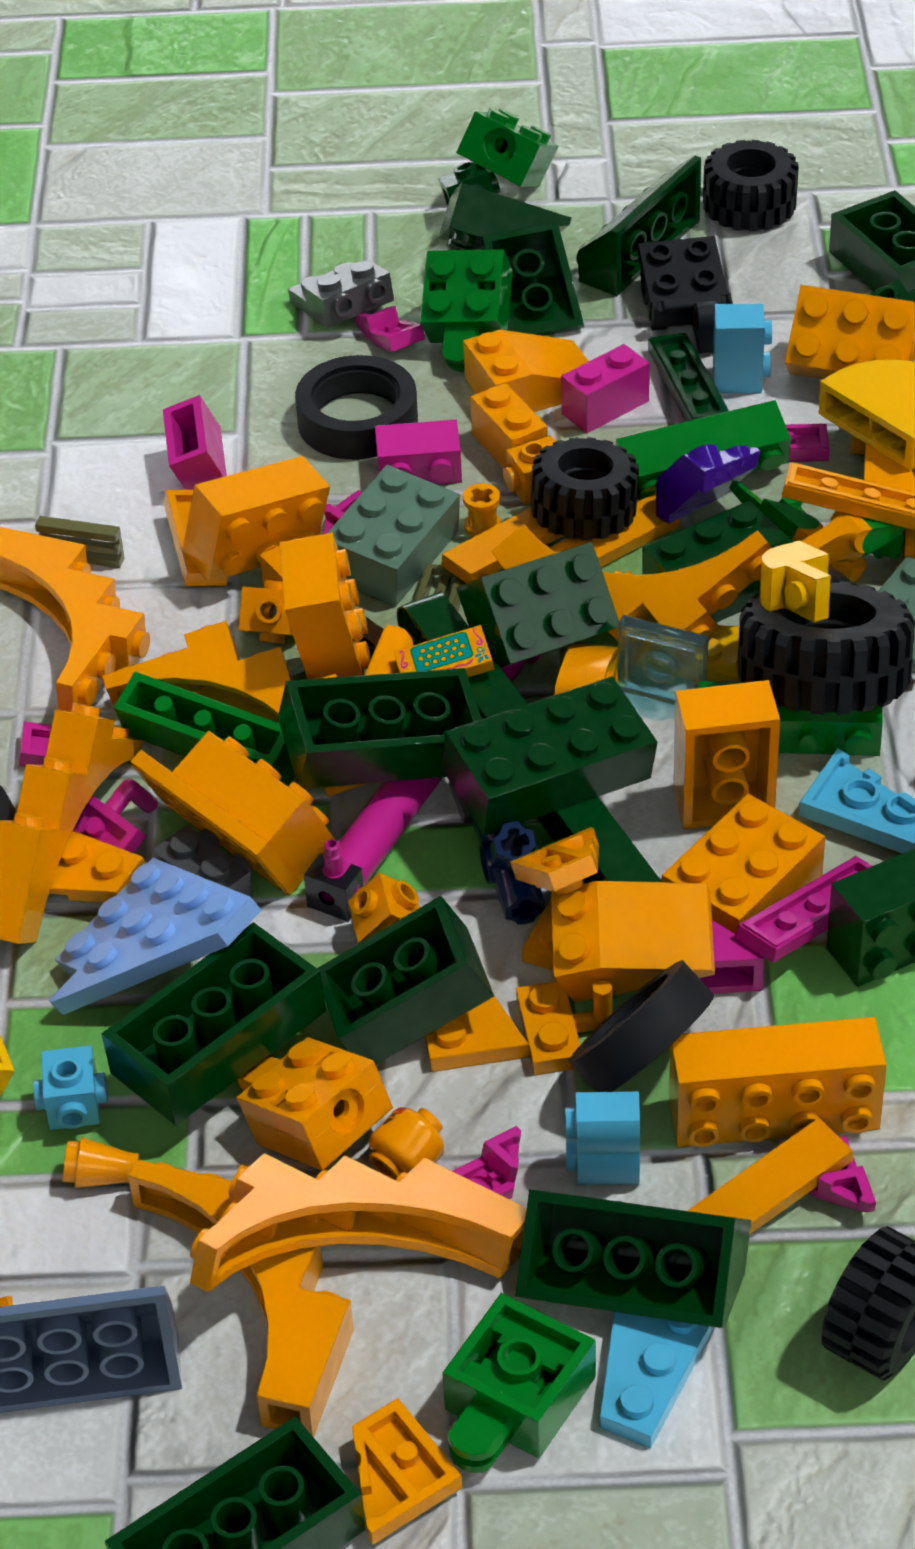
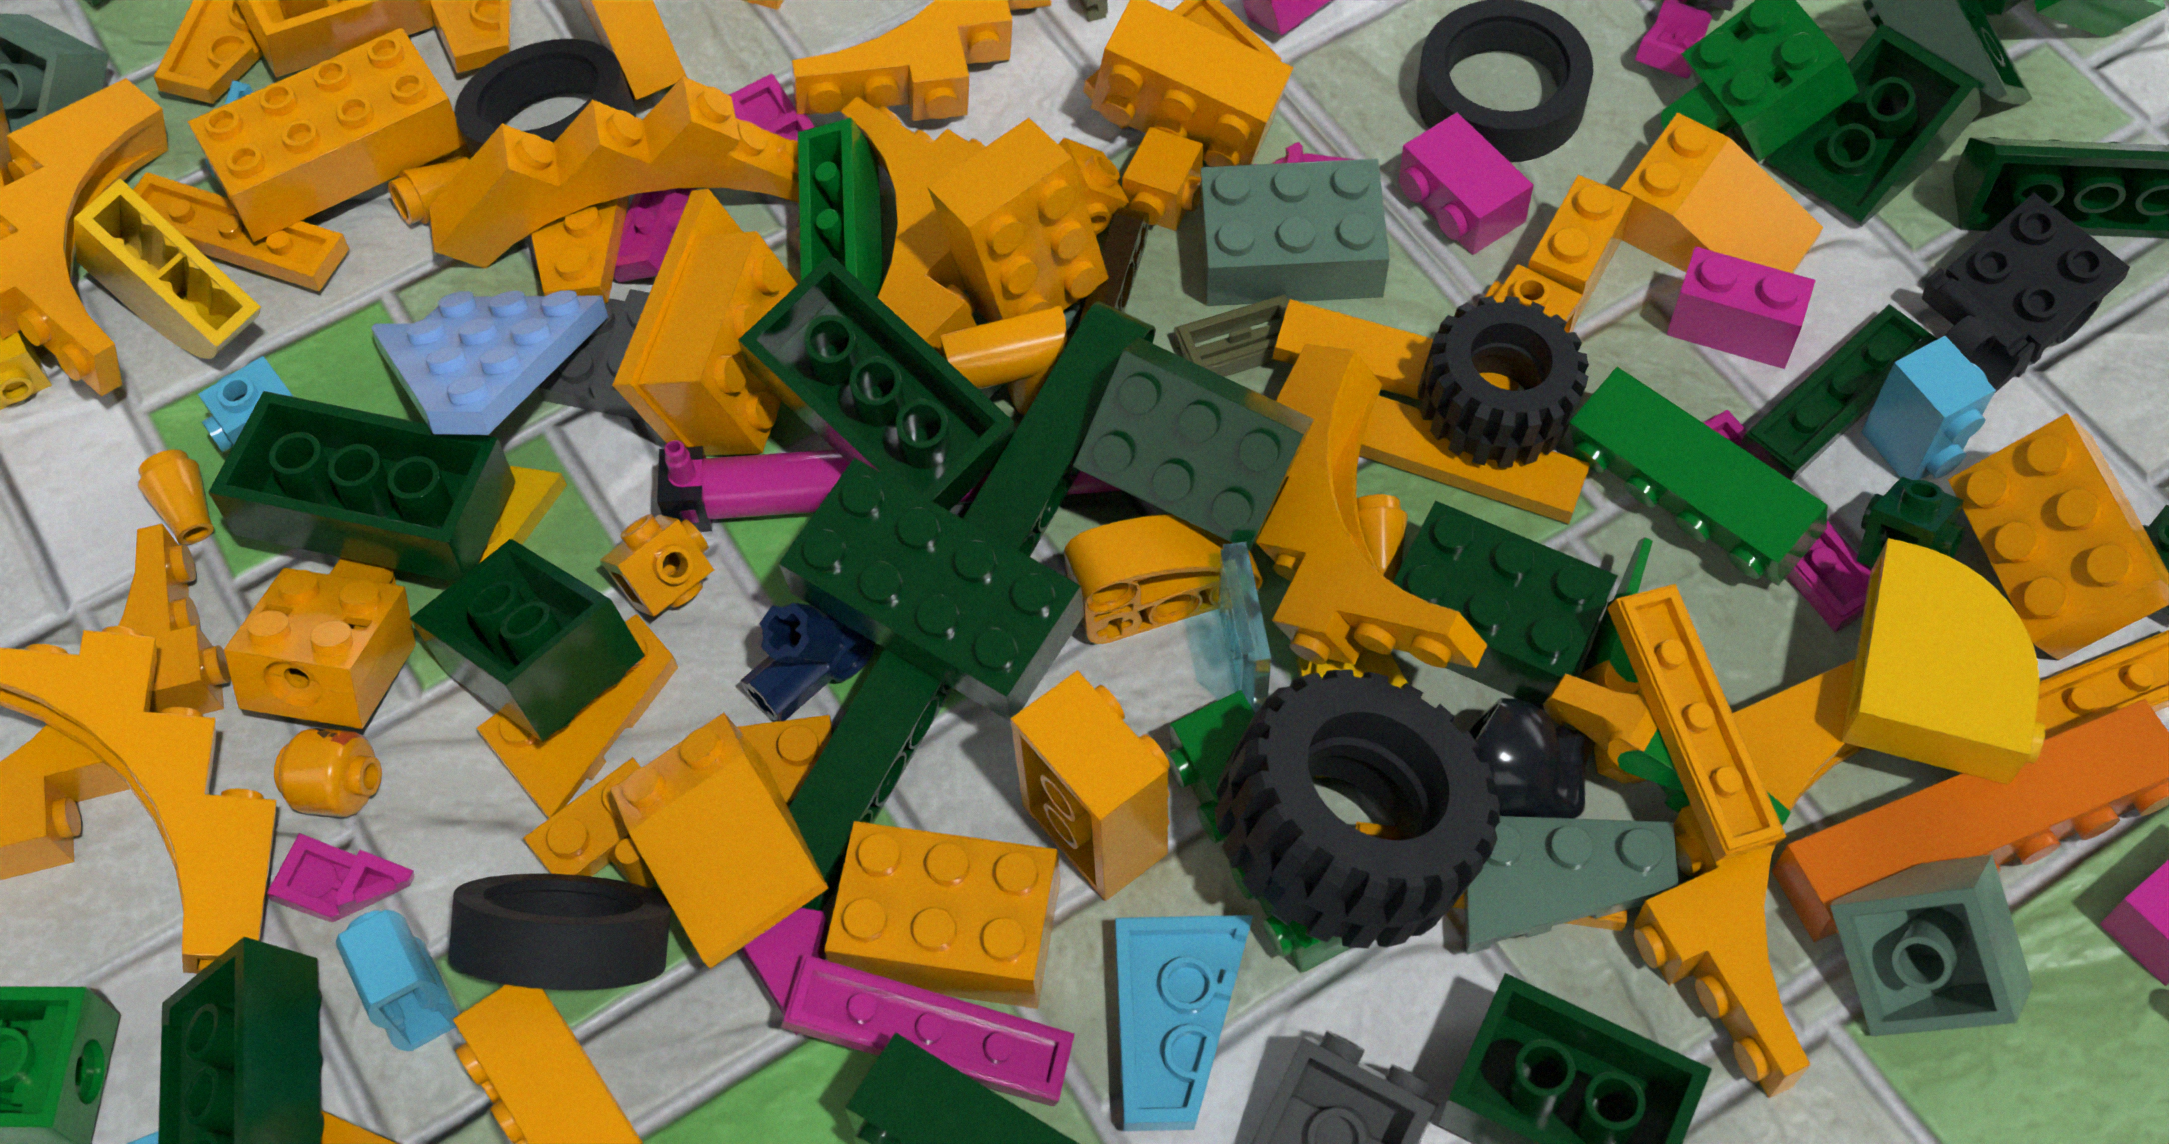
camera: 60 degrees right, 15 degrees up
tile [394,625,495,677] -> none
light orange bush [463,483,501,538] -> none
light orange wing [510,827,599,894] -> none
dark purple slope [655,444,760,524] -> none
yellow brick [760,540,831,622] -> none
none -> dark green brick [1857,476,1965,568]

